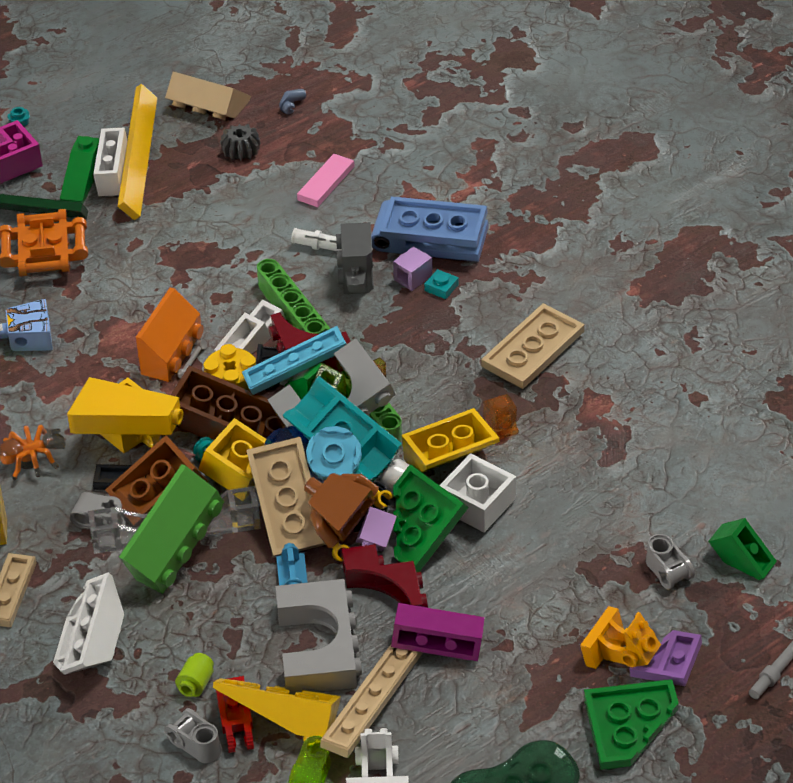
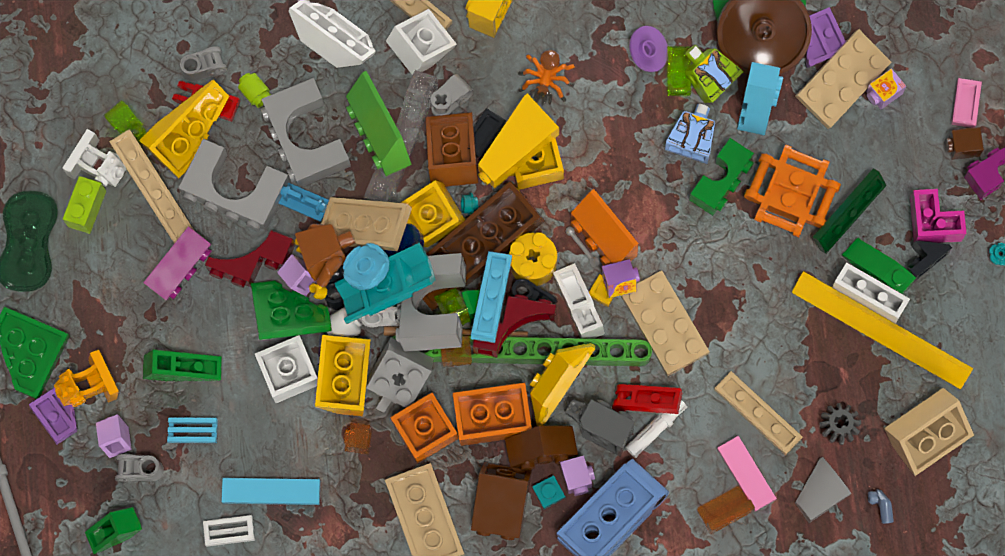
camera: 125 degrees right, 30 degrees up
none -> lime brick [62,176,106,234]
none -> lavender brick [96,414,132,458]
none -> green slope [143,350,222,381]
none -> medium azure tile [167,418,218,443]
none -> white tile [203,515,255,547]
none -> medium azure tile [221,478,321,505]
none -> light grey arch [260,78,351,188]
none -> light grey hinge [366,337,434,413]
none -> white slope [386,9,457,77]
none -> orange brick [390,393,459,464]
none -> orange brick [453,383,532,446]
none -> reddish brown slope [471,462,532,540]
none -> reddish brown brick [505,426,578,471]
none -> yellow wedge [529,343,595,426]
none -> yellow tile [589,274,614,307]
none -> medium lavender brick [602,259,640,298]
none -> red plate [612,384,683,414]
none -> tan plate [621,270,710,377]
none -> green arch [689,138,754,216]
none -> clear orange panel [697,486,755,535]
none -> tan tile [714,371,803,456]
none -> light grey slope [795,457,851,523]
none -> black slope [908,241,952,282]

